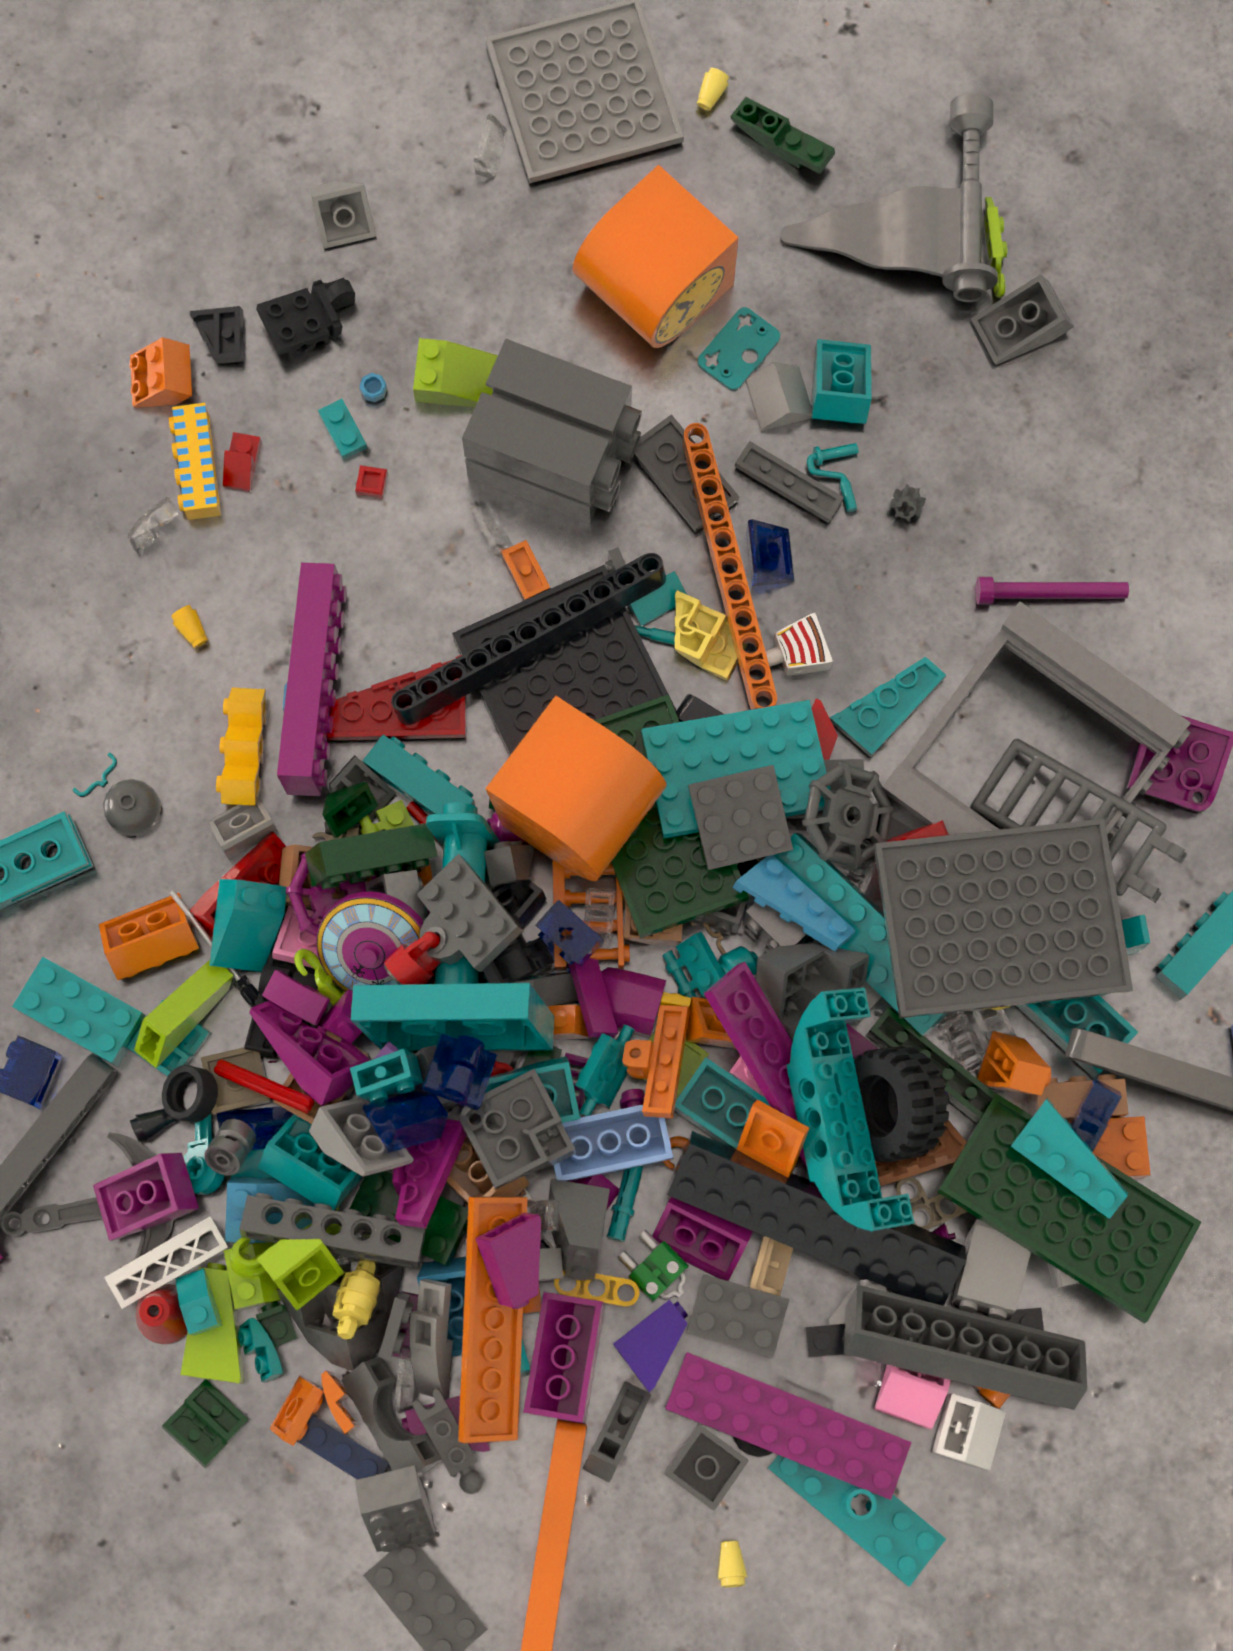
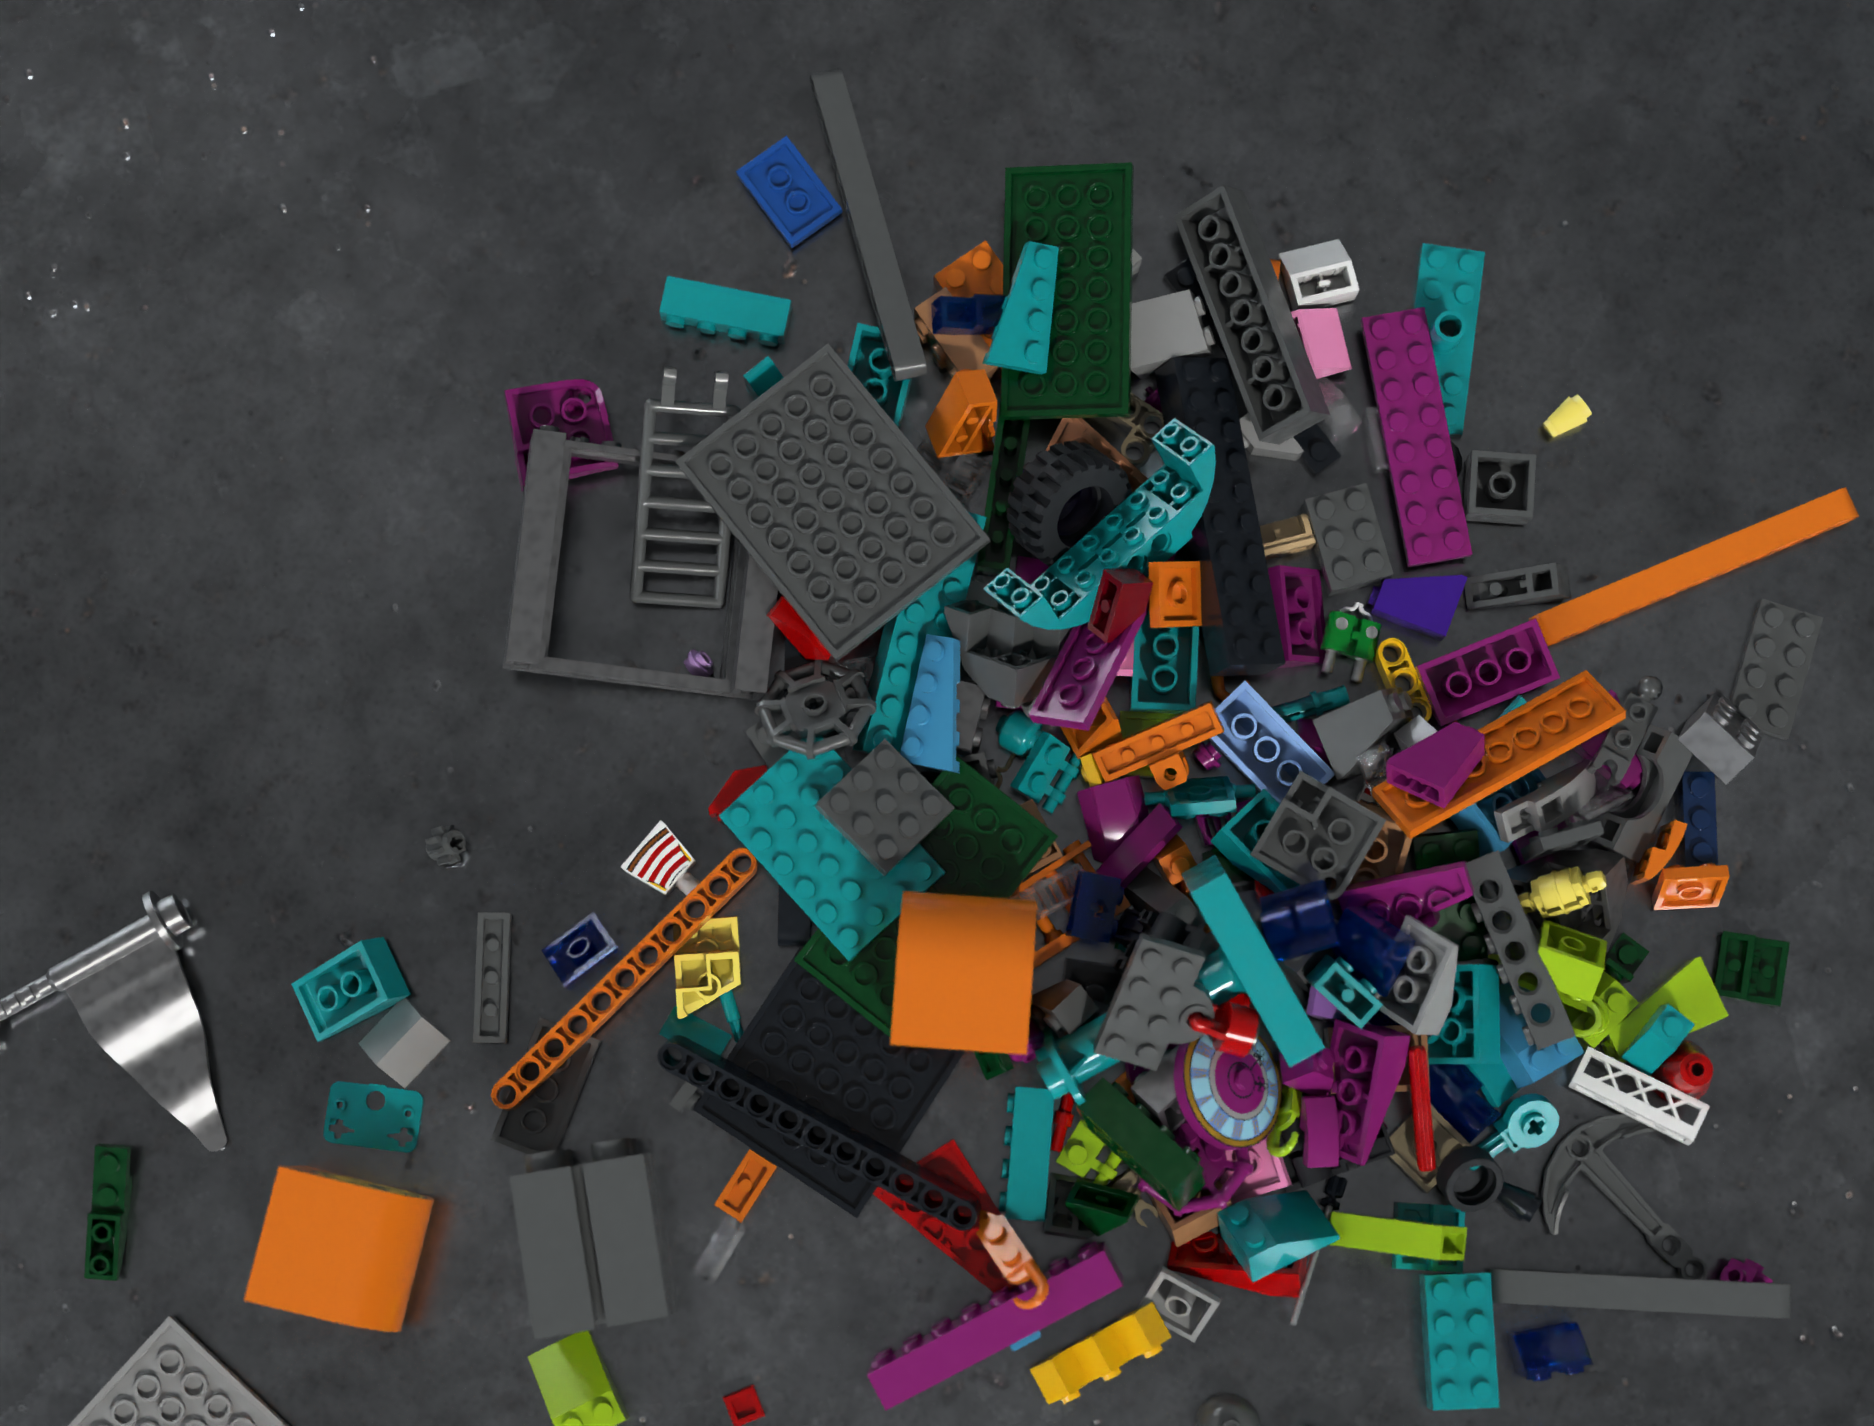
camera: 120 degrees left, 5 degrees up
magenta slope [93,1153,199,1241] -> none
orange slope [98,893,199,981] -> none
flat silver wheel [204,1119,256,1175] -> none
teal slope [238,1318,283,1382] -> none
light yellow cone [696,68,729,111] -> none
teal piece [807,443,859,512] -> none
teal wing [830,656,946,757] -> none
dark grey slope [971,274,1074,365] -> none
magenta piece [975,576,1129,604] -> none
lime plate [983,197,1007,298] -> none
none -> lavender plate [684,649,713,677]
none -> orange plate [976,1210,1049,1309]
none -> dark red slope [1087,568,1153,643]

